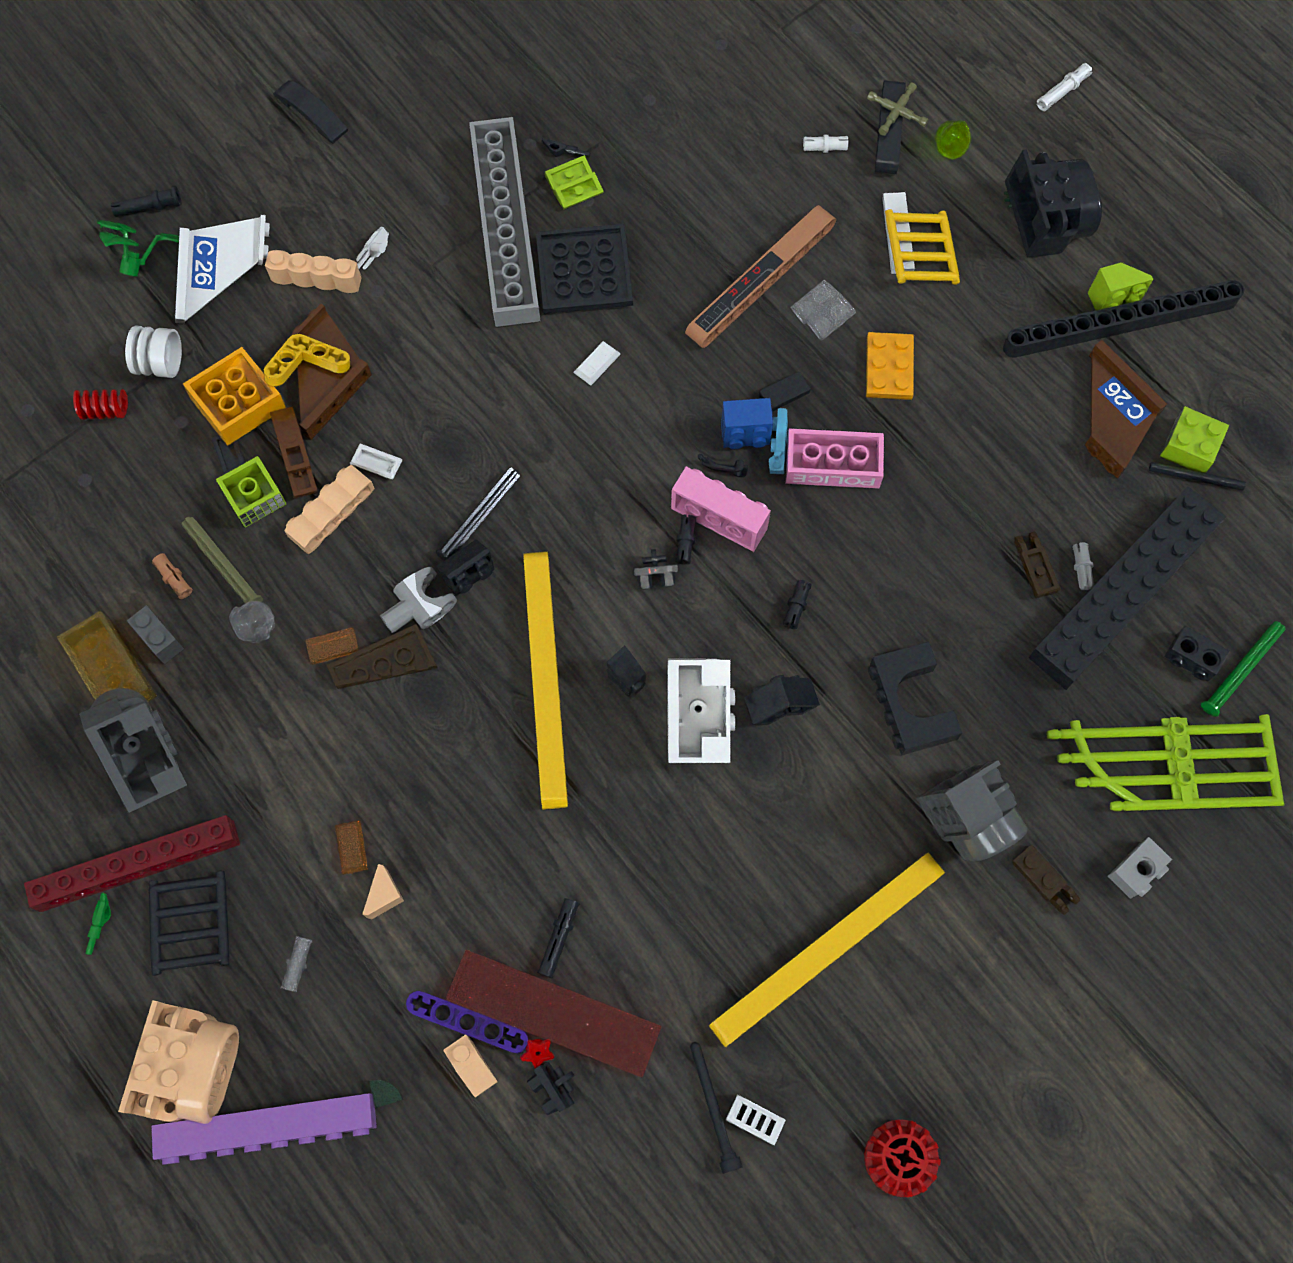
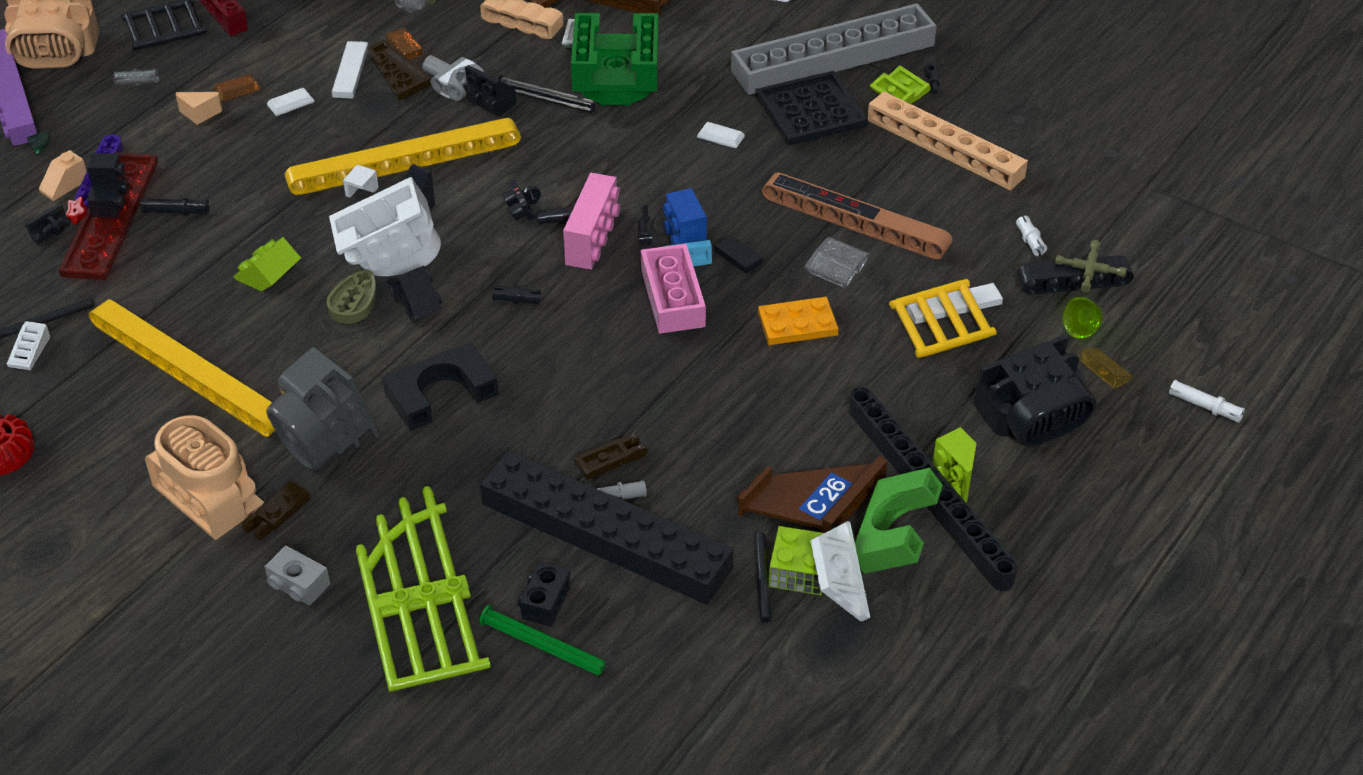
camera: 75 degrees right, 25 degrees down
none -> black brick [87,153,130,217]
none -> light nougat brick [145,415,265,540]
none -> lime slope [233,237,301,291]
none -> white tile [267,88,314,116]
none -> olive piece [327,270,377,324]
none -> white tile [332,41,368,98]
none -> white panel [343,165,379,197]
none -> green piece [571,13,659,106]
none -> white wing [811,521,870,621]
none -> bright green arch [855,468,943,574]
none -> light nougat brick [868,92,1028,191]
none -> clear yellow slope [1080,348,1133,389]

